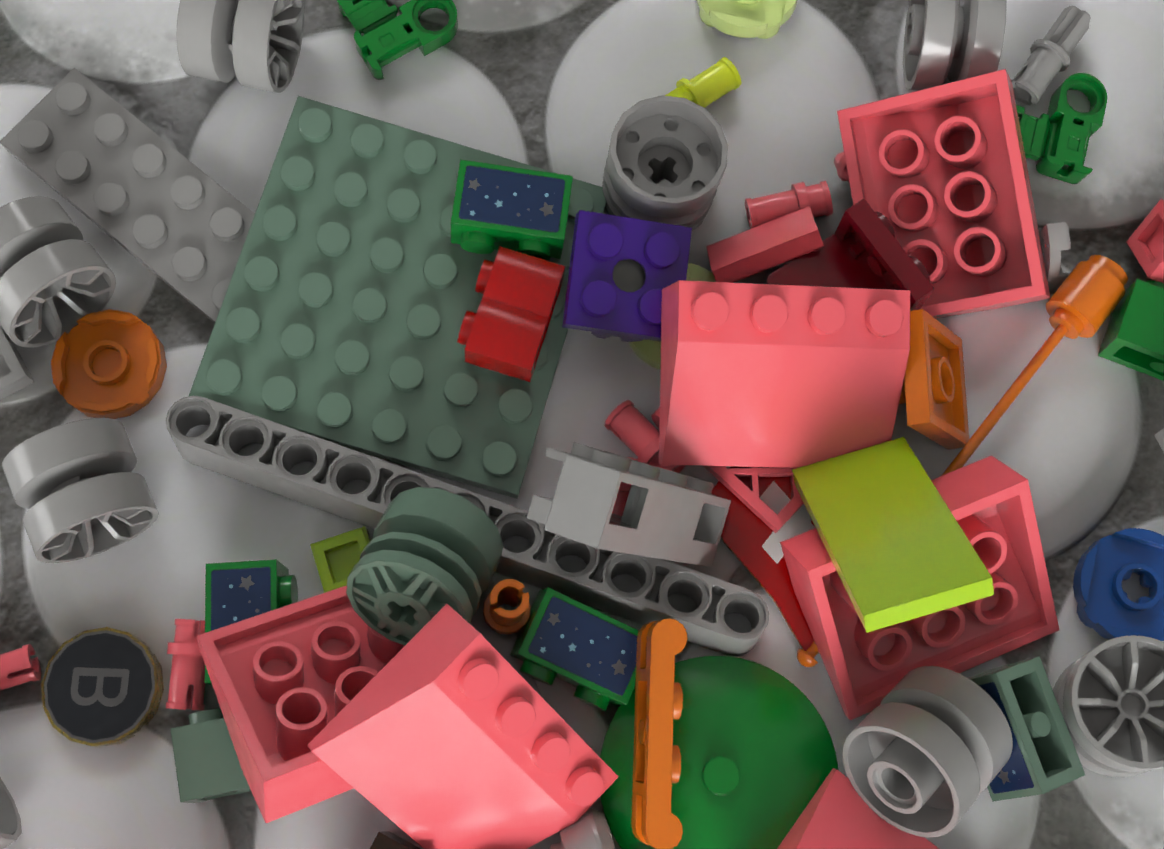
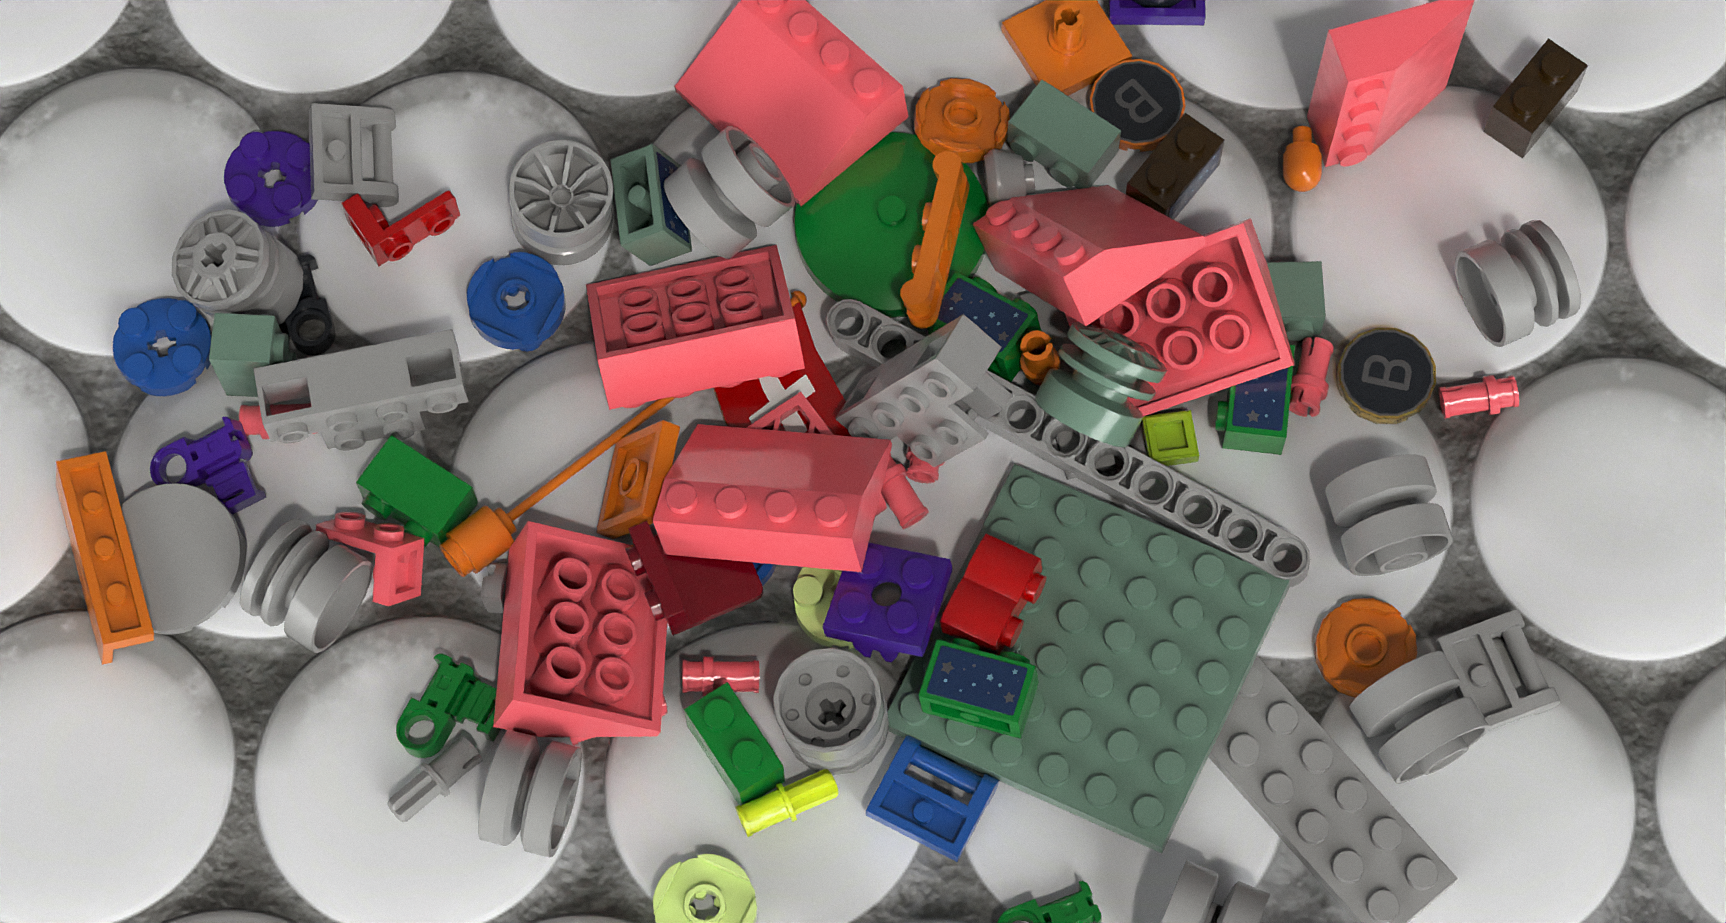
camera: 170 degrees left, 5 degrees down
coral tile [706,206,824,283] -> none
lime tile [792,437,994,633] -> none
none -> green brick [684,682,785,806]
none -> blue plate [866,735,1000,862]

